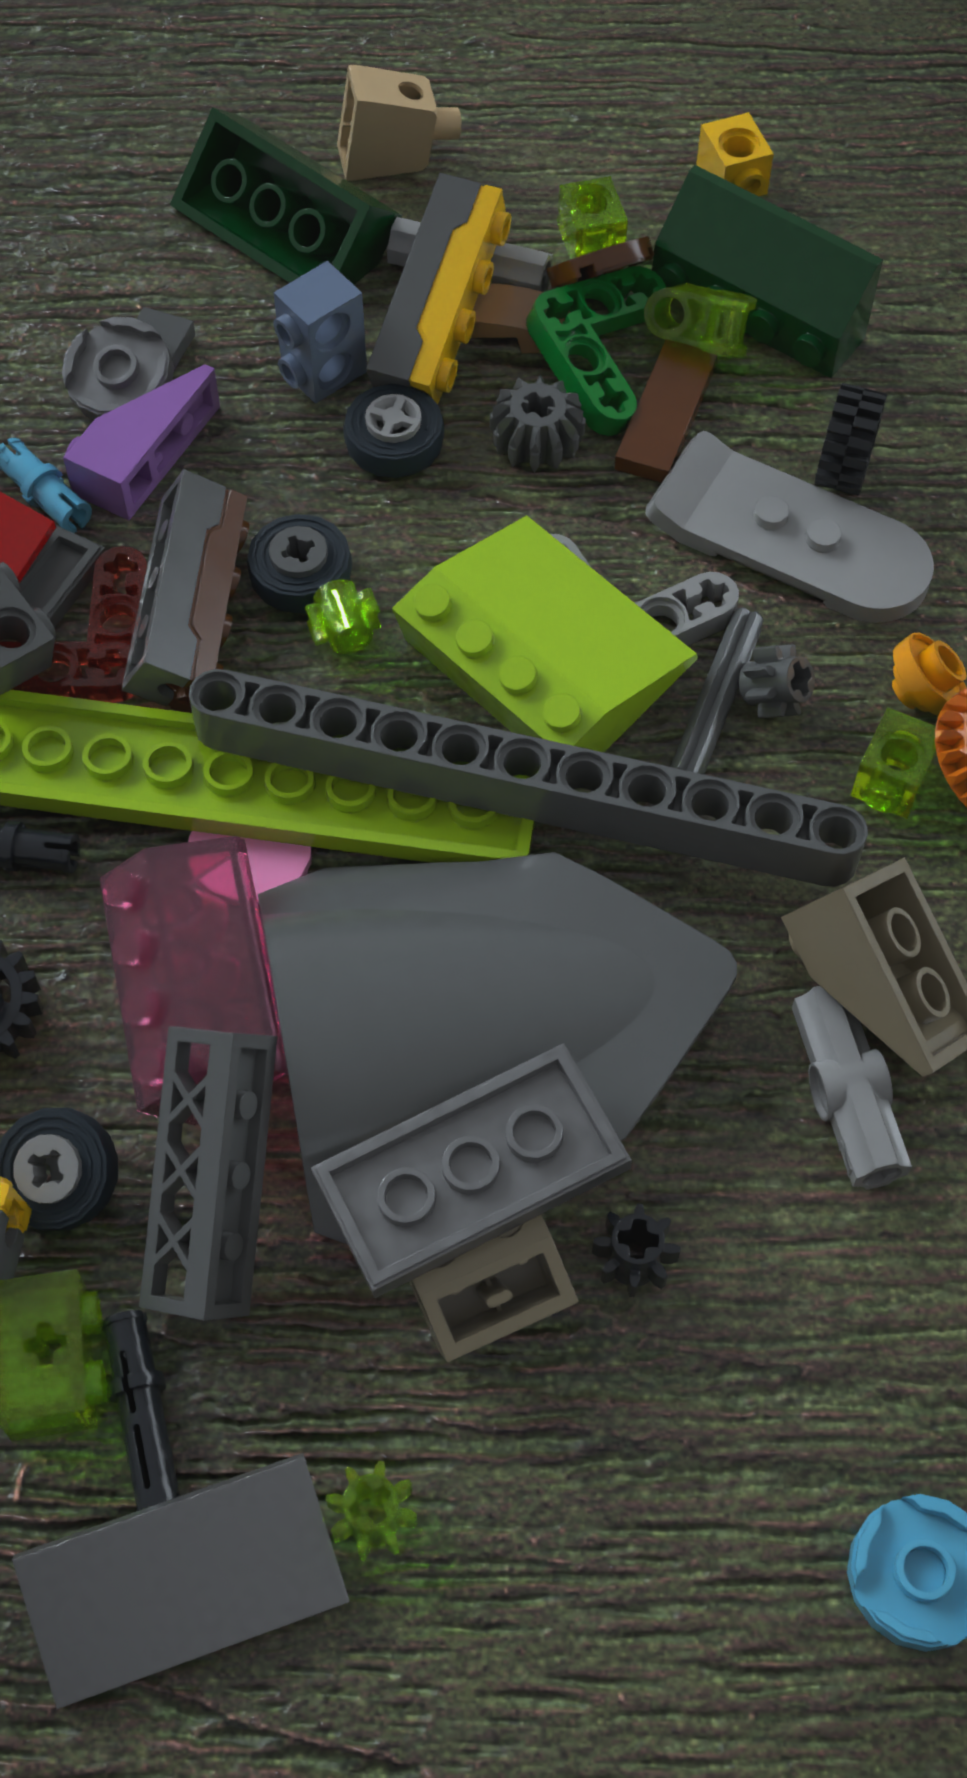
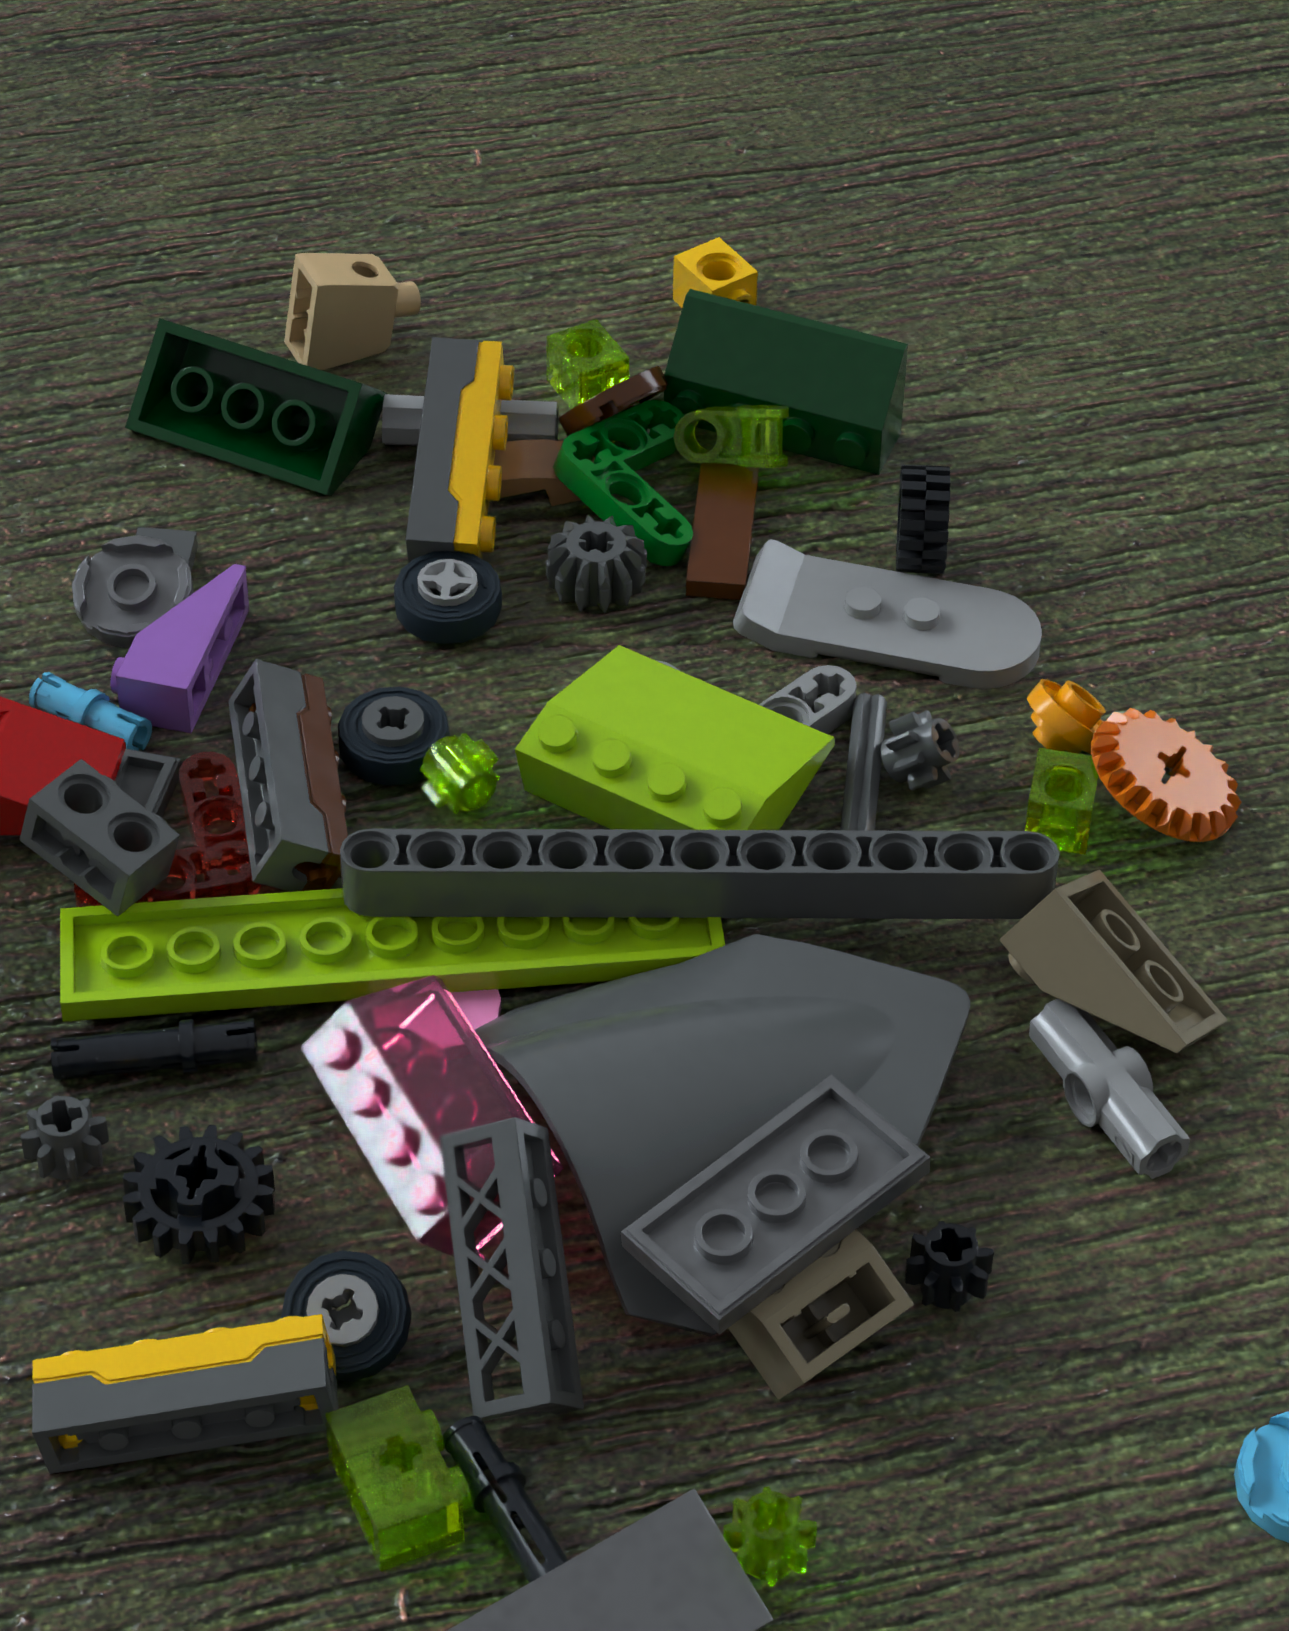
camera: 15 degrees left, 15 degrees down
sand blue brick [273,261,367,404] -> none

